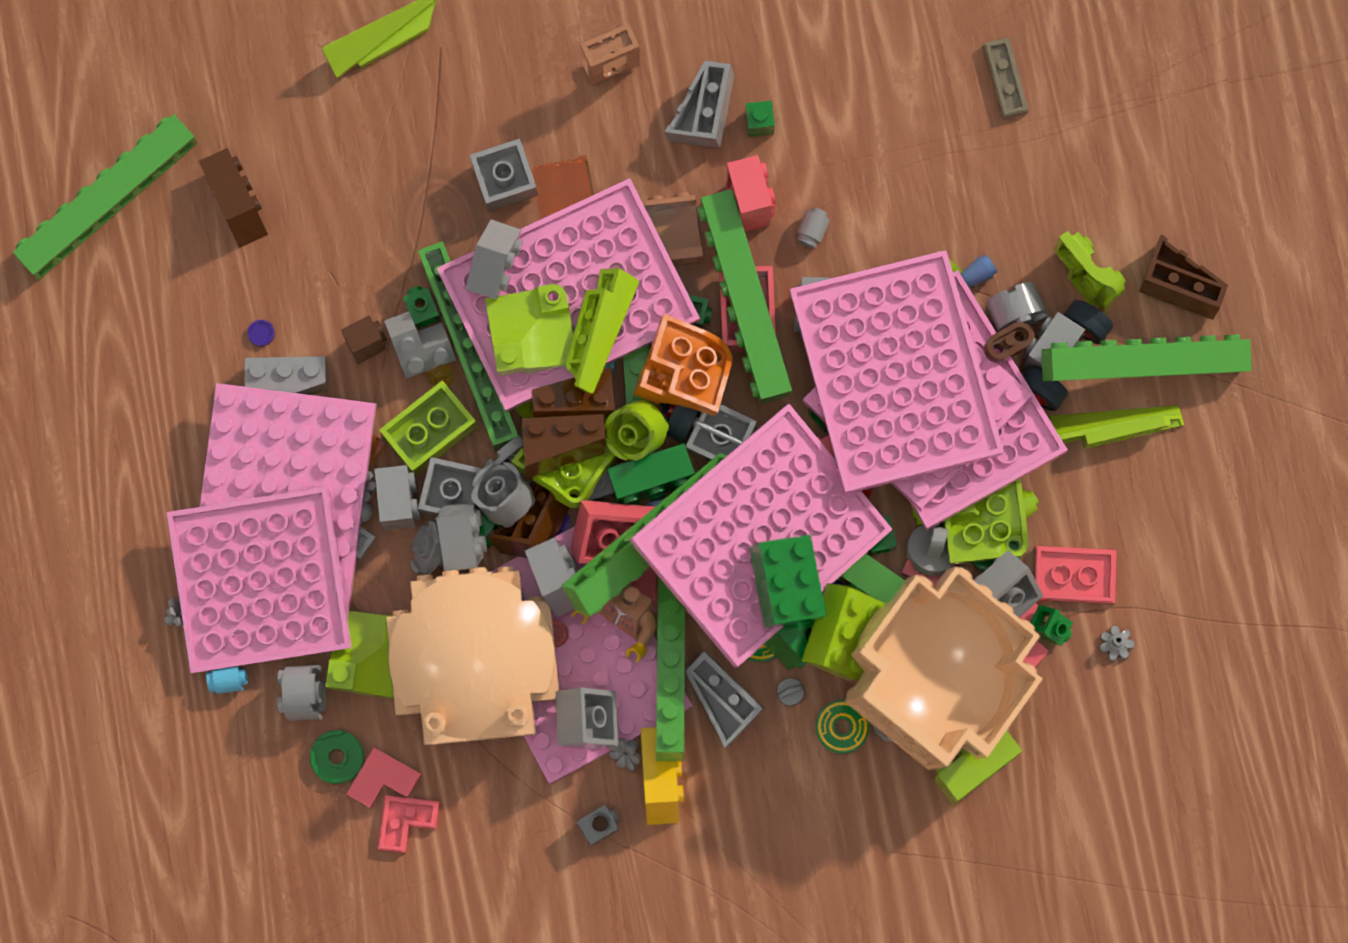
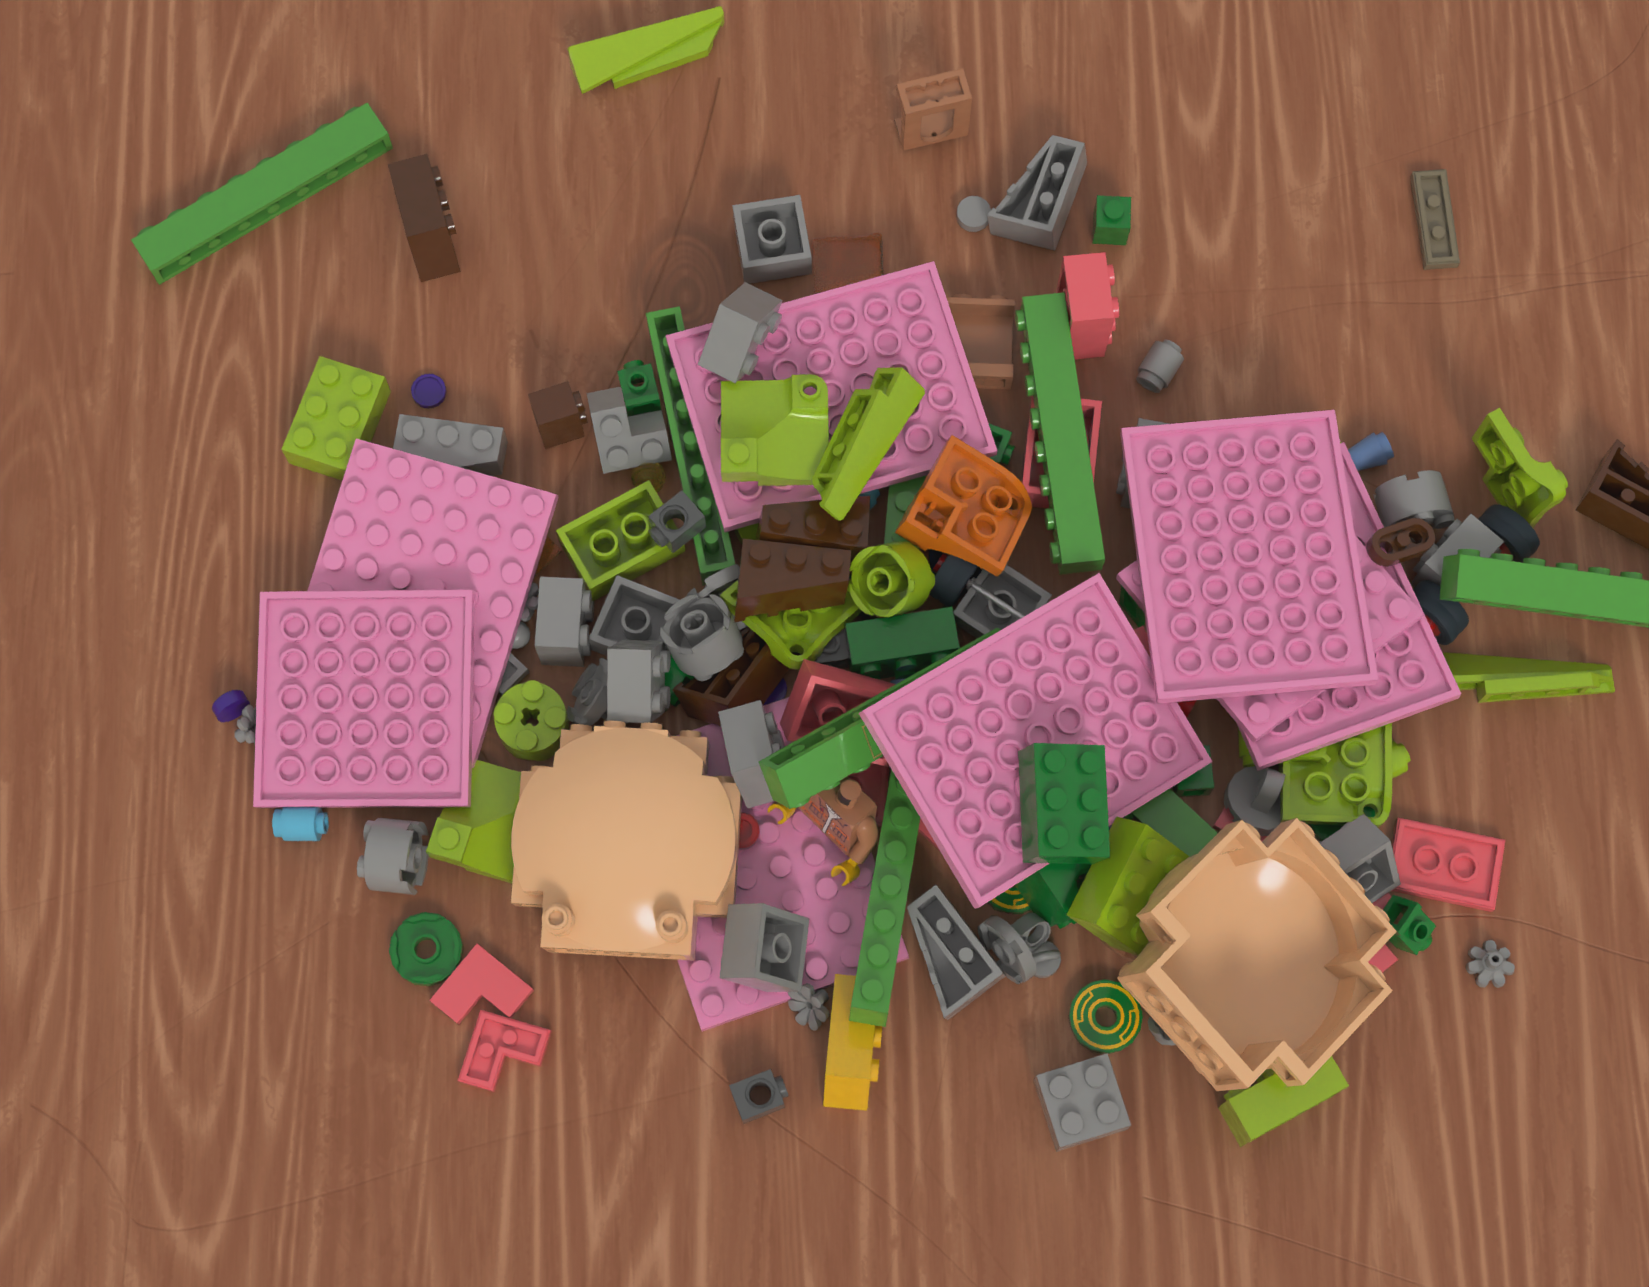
camera: 10 degrees right, 5 degrees down
none -> dark purple tile [212,690,250,722]
none -> lime brick [281,356,391,480]
none -> lime brick [493,680,569,761]
none -> dark grey brick [649,490,706,553]
none -> light grey tile [956,196,991,232]
none -> light grey tile [978,912,1051,984]
none -> light grey brick [1033,1053,1131,1152]

